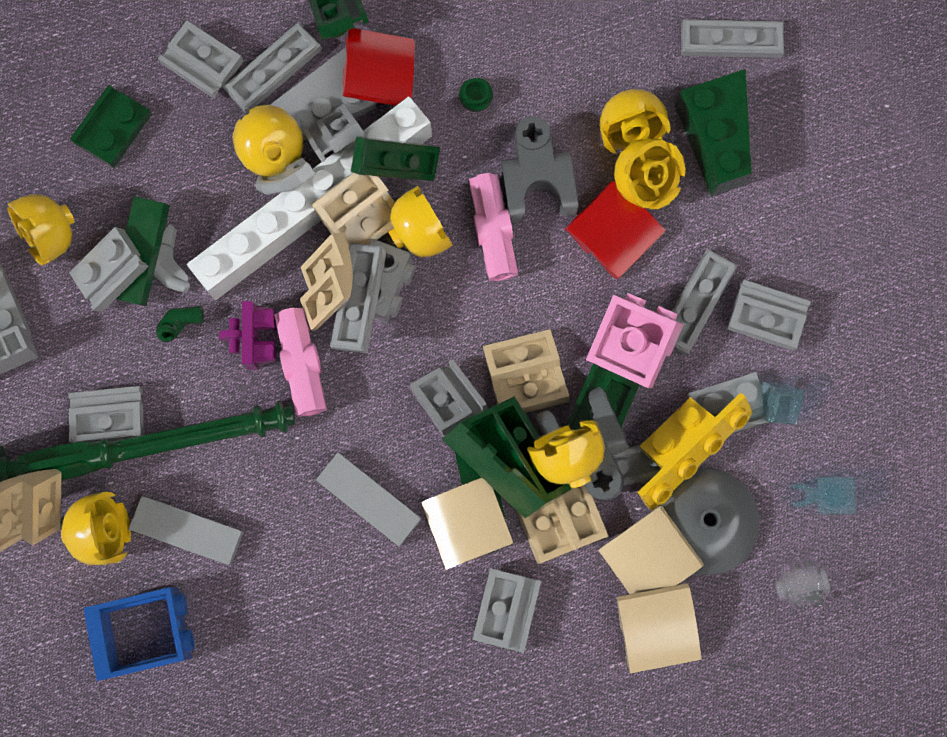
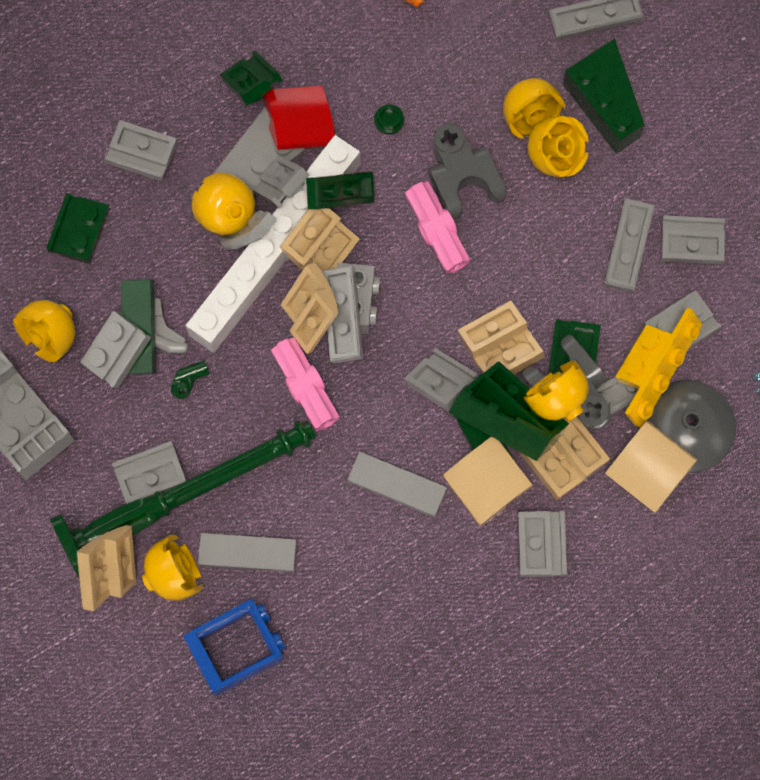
camera: 15 degrees left, 5 degrees down
magenta hips [219,301,276,370] -> none
light grey tile [223,22,322,114] -> none
yellow cylinder [388,186,453,257] -> none
red slope [564,181,666,279] -> none
bright pink plate [586,293,684,388] -> none
tan slope [616,583,702,673] -> none
clear light blue slope [762,381,805,425] -> none

